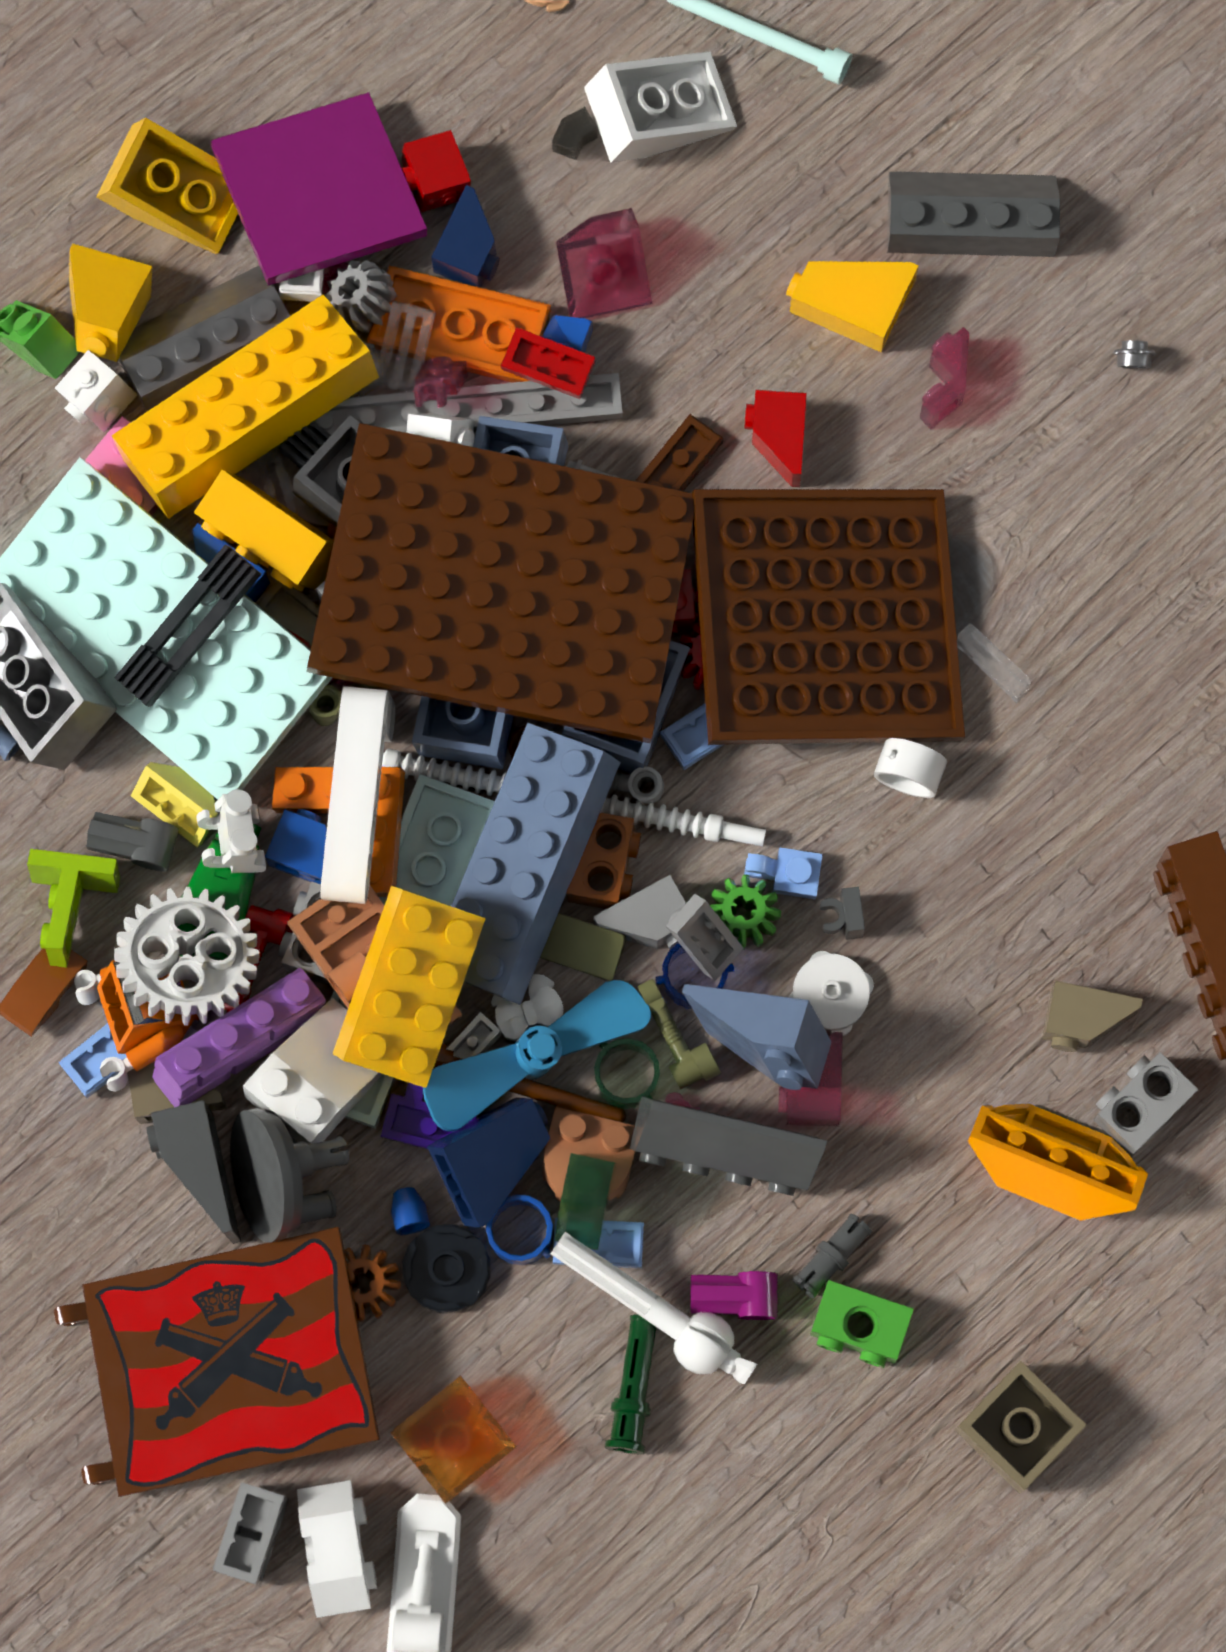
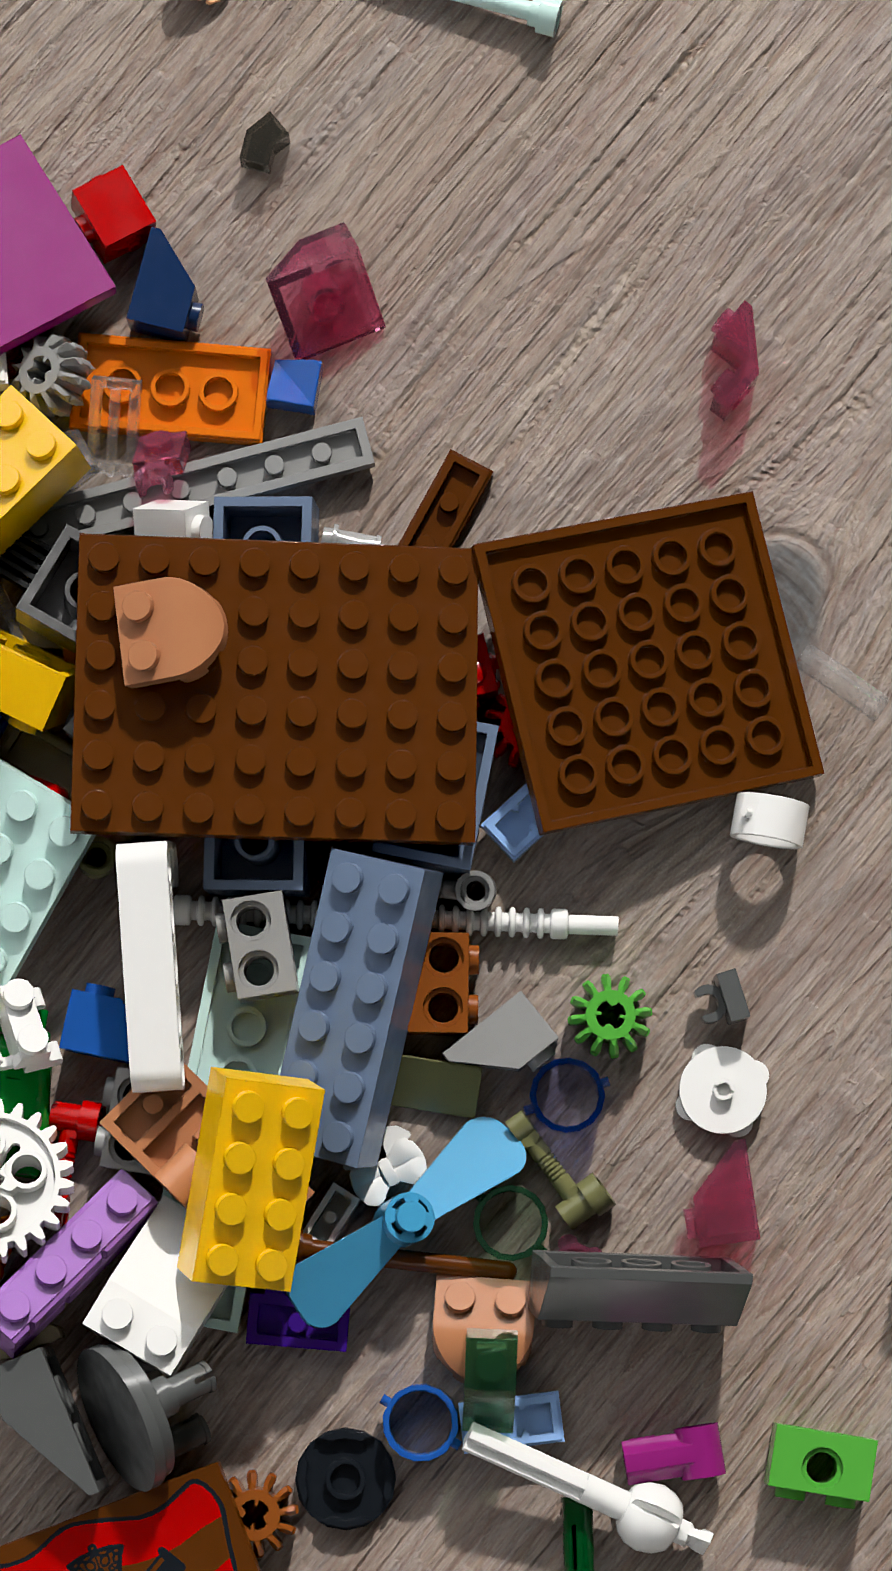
camera: 10 degrees left, 5 degrees up
orange plate [272,767,405,897] -> none
blue hose [391,1187,430,1235] -> none
dark blue slope [427,1097,551,1228] -> none
red tile [501,327,596,399] -> none
white slope [584,52,737,163] -> none
light grey tile [666,894,744,981] -> none
sand blue slope [682,984,831,1090] -> none
red slope [744,390,807,487] -> none
light blue plate [744,847,822,899] -> none
yellow slope [786,261,919,352] -> none
dark grey pin [792,1213,872,1299] -> none
dark grey slope [887,171,1060,257] -> none
none -> nougat slope [113,577,228,689]
none -> light grey brick [215,890,299,1003]

